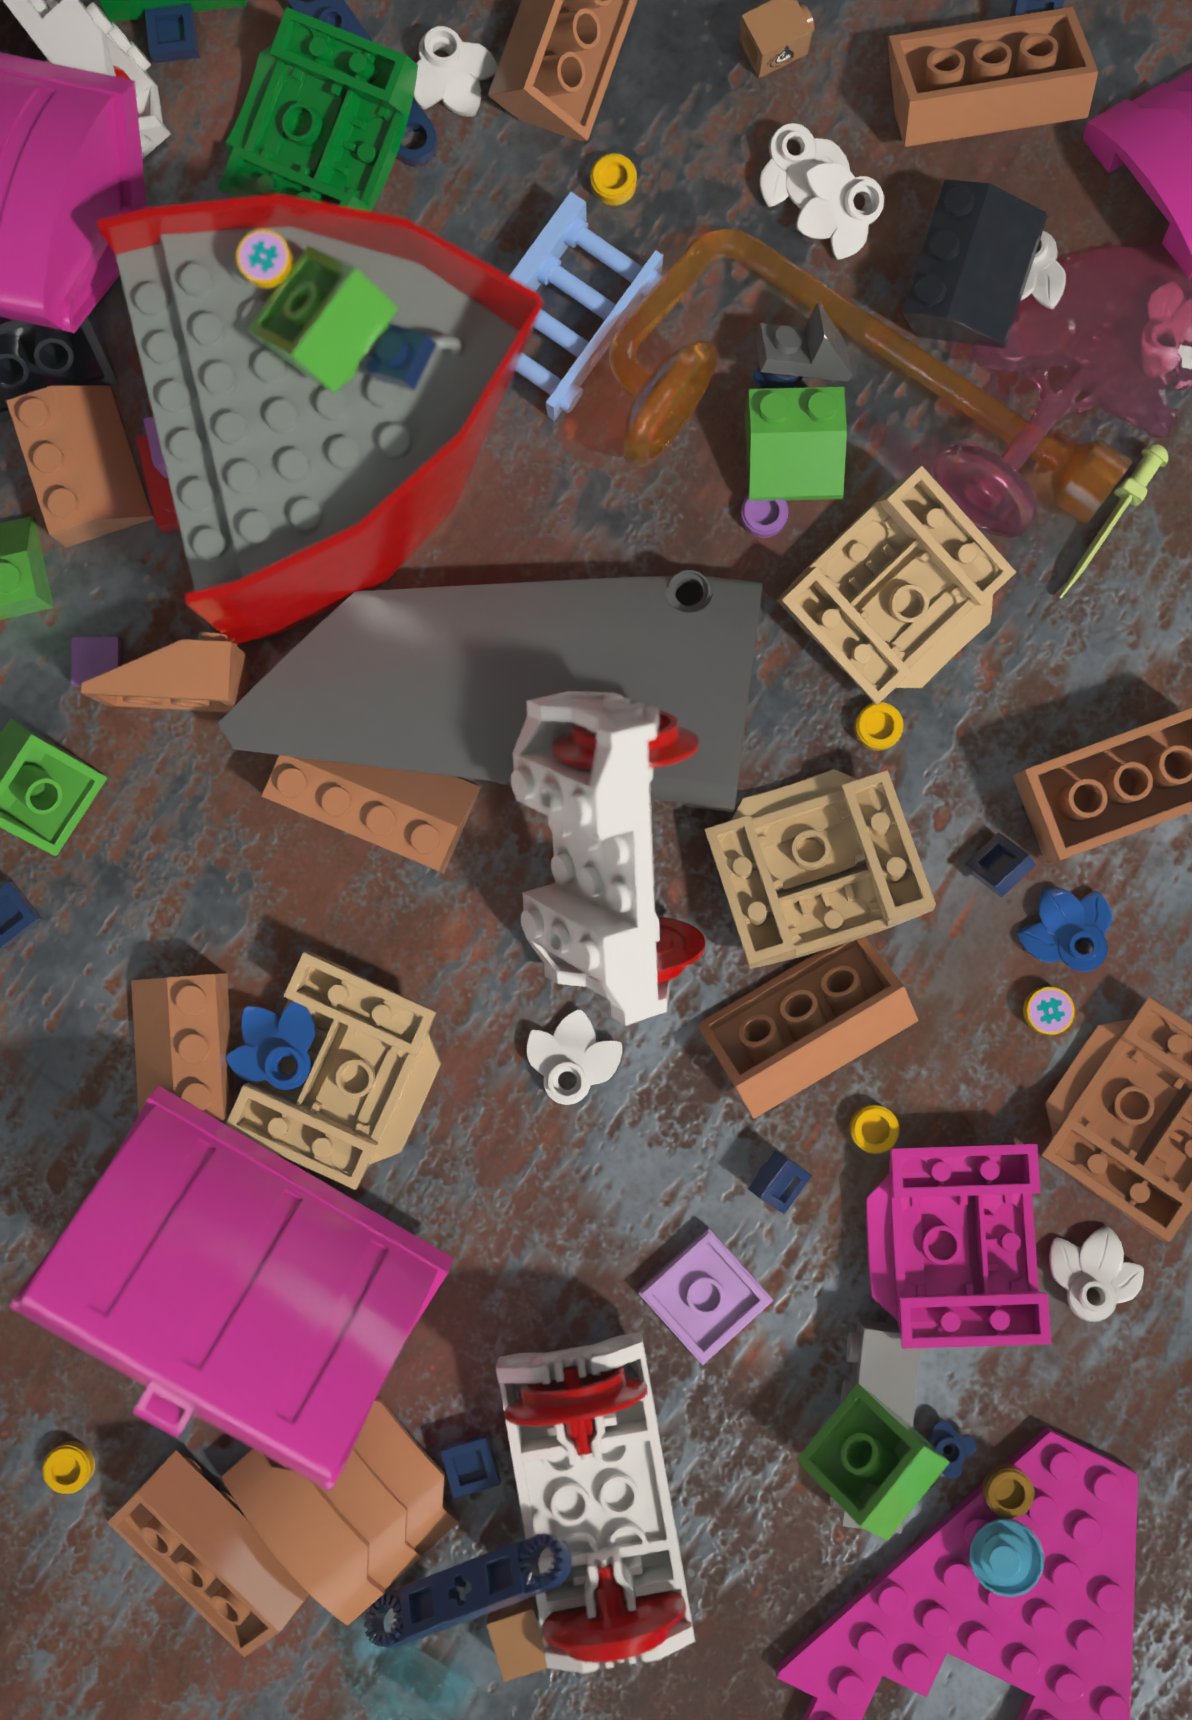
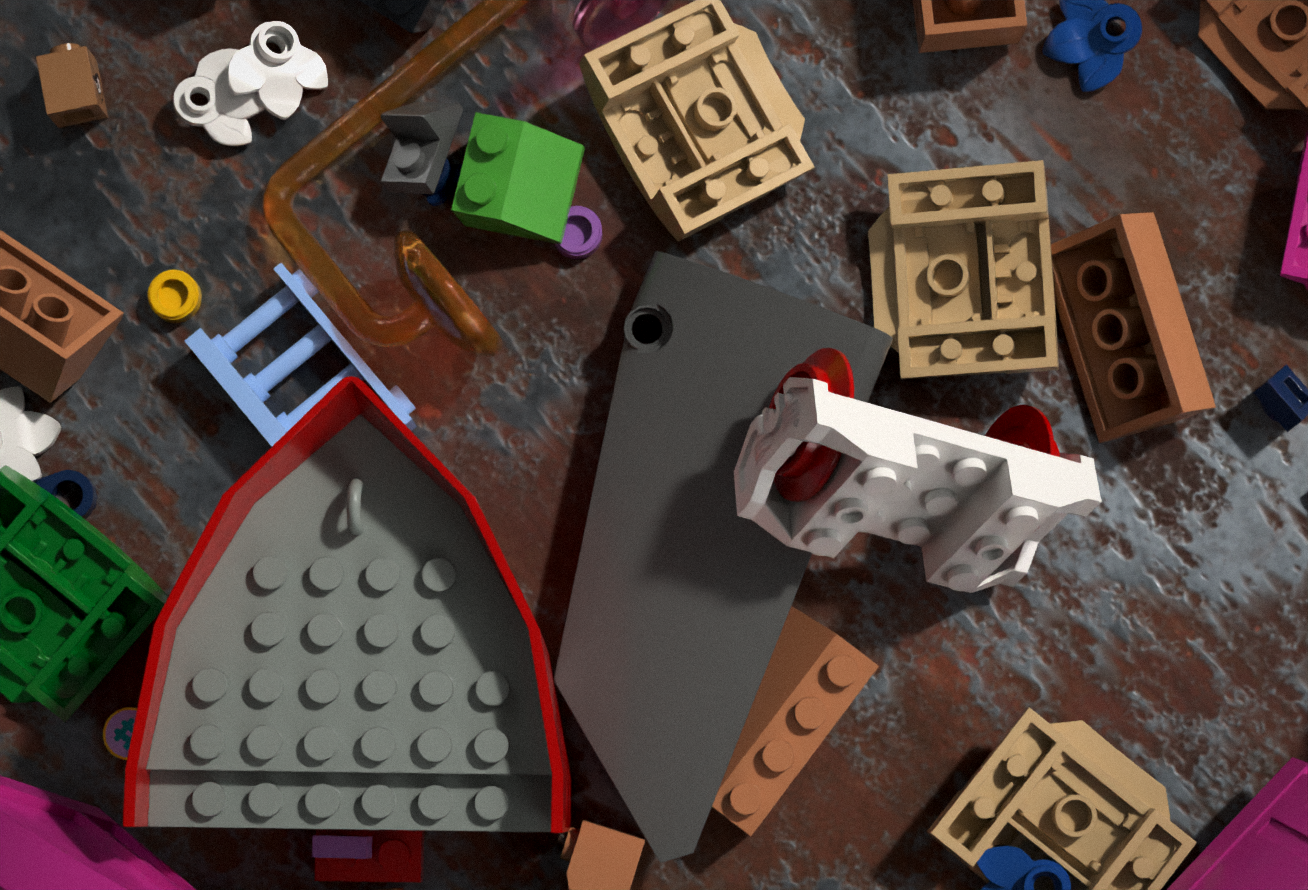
camera: 80 degrees left, 5 degrees down
tile [237,230,293,288] -> none
bright green slope [247,246,399,394] -> none
dark blue plate [364,323,437,391] -> none
white plate [527,1010,622,1105] -> none
yellow tile [849,1104,899,1154] -> none
yellow tile [854,702,903,751] -> none
dark blue plate [965,832,1036,898] -> none
tile [1023,987,1075,1035] -> none

